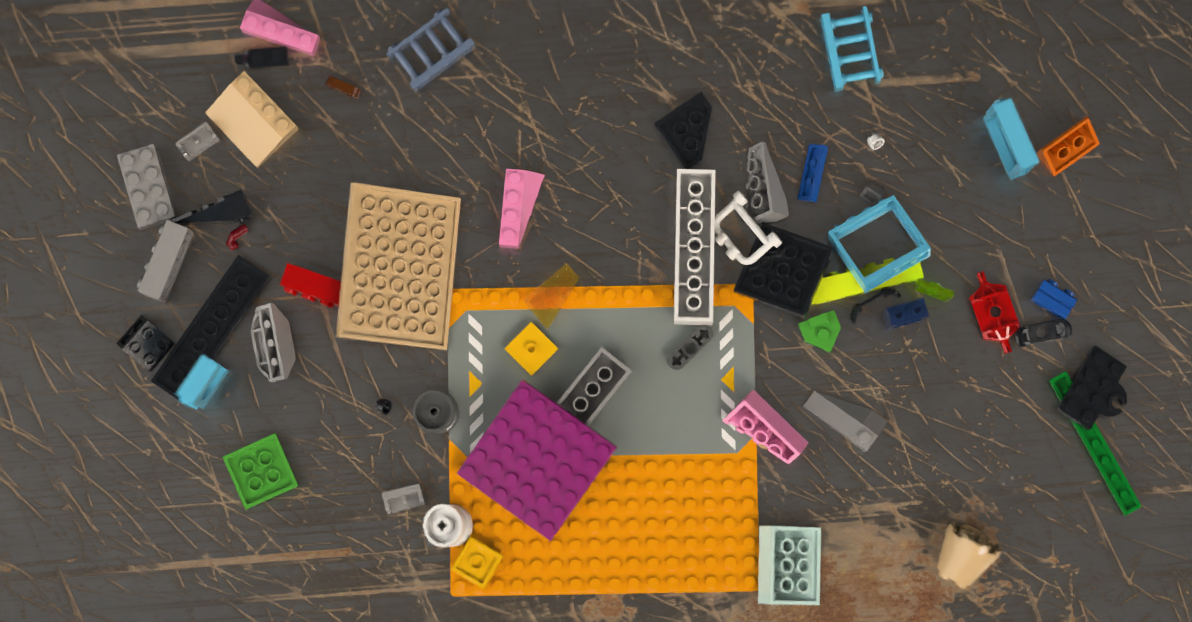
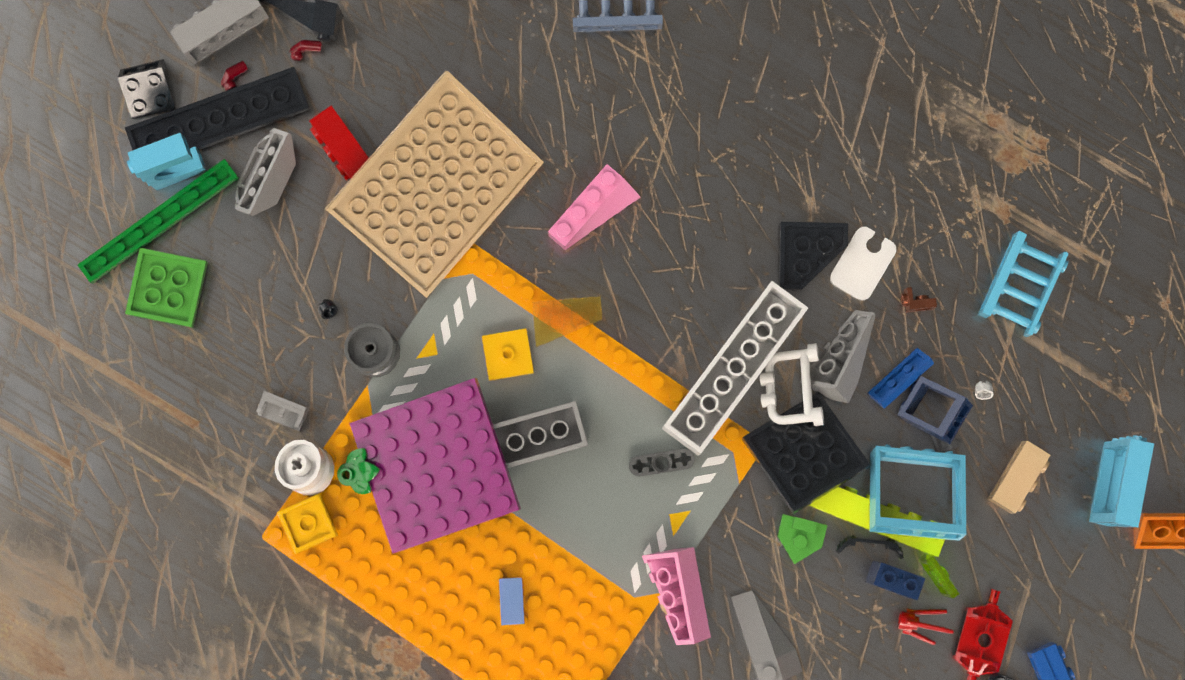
camera: 30 degrees right, 0 degrees up
none -> green plate [77,159,239,284]
none -> dark red arm [221,61,248,91]
none -> green plate [337,448,380,494]
none -> medium blue tile [499,577,525,625]
none -> white piece [830,227,896,301]
none -> dark blue window [898,376,973,444]
none -> red plant [898,608,954,645]
none -> copper bracket [901,287,937,313]
none -> tan brick [987,441,1051,514]

